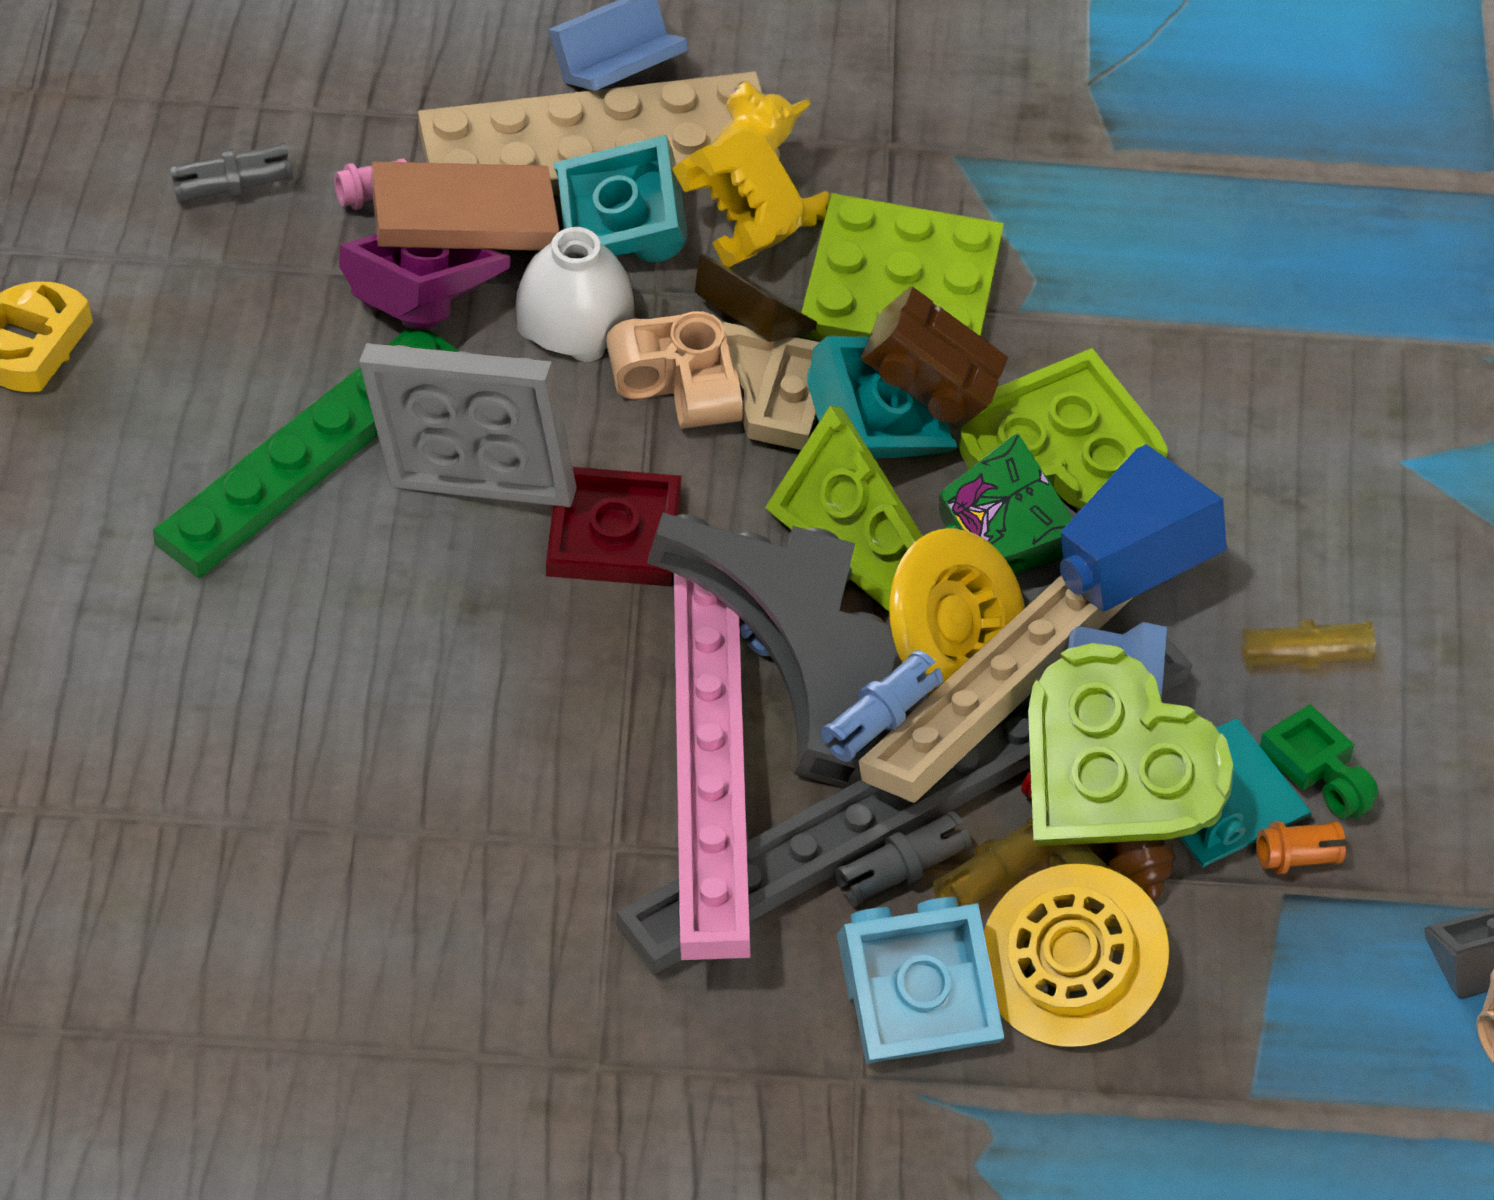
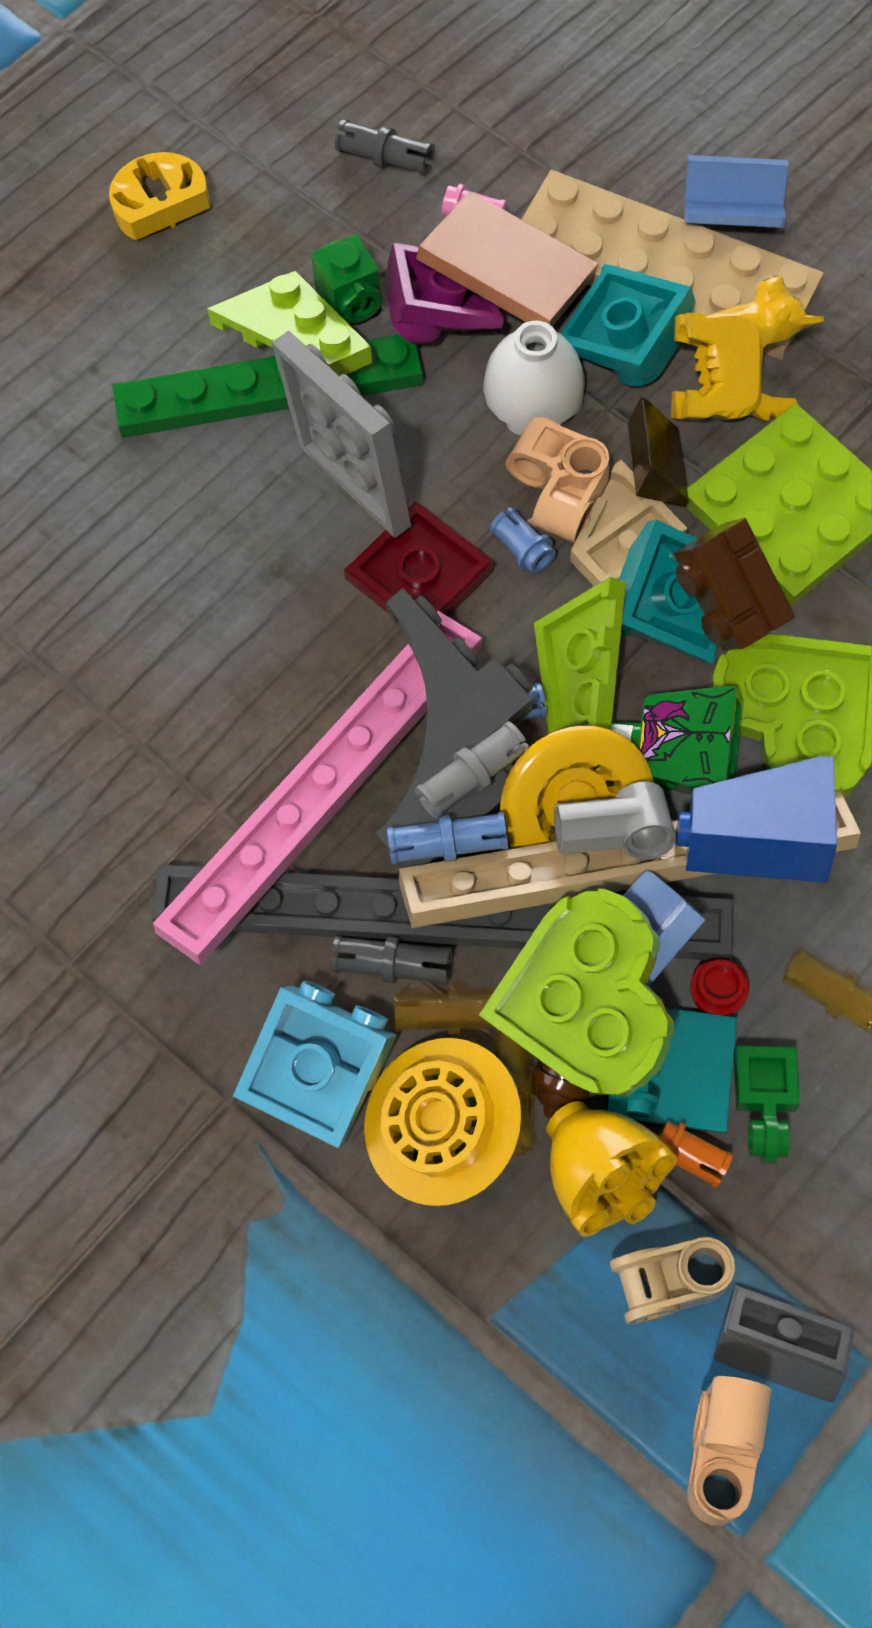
camera: 45 degrees right, 15 degrees up
none -> wing [207,271,373,376]
none -> green brick [311,234,383,323]
none -> light grey pin [414,721,529,819]
none -> medium blue pin [490,507,556,574]
none -> yellow piece [546,1101,677,1237]
none -> light grey piece [554,782,676,860]
none -> tan piece [609,1237,735,1325]
none -> red plate [690,958,749,1016]

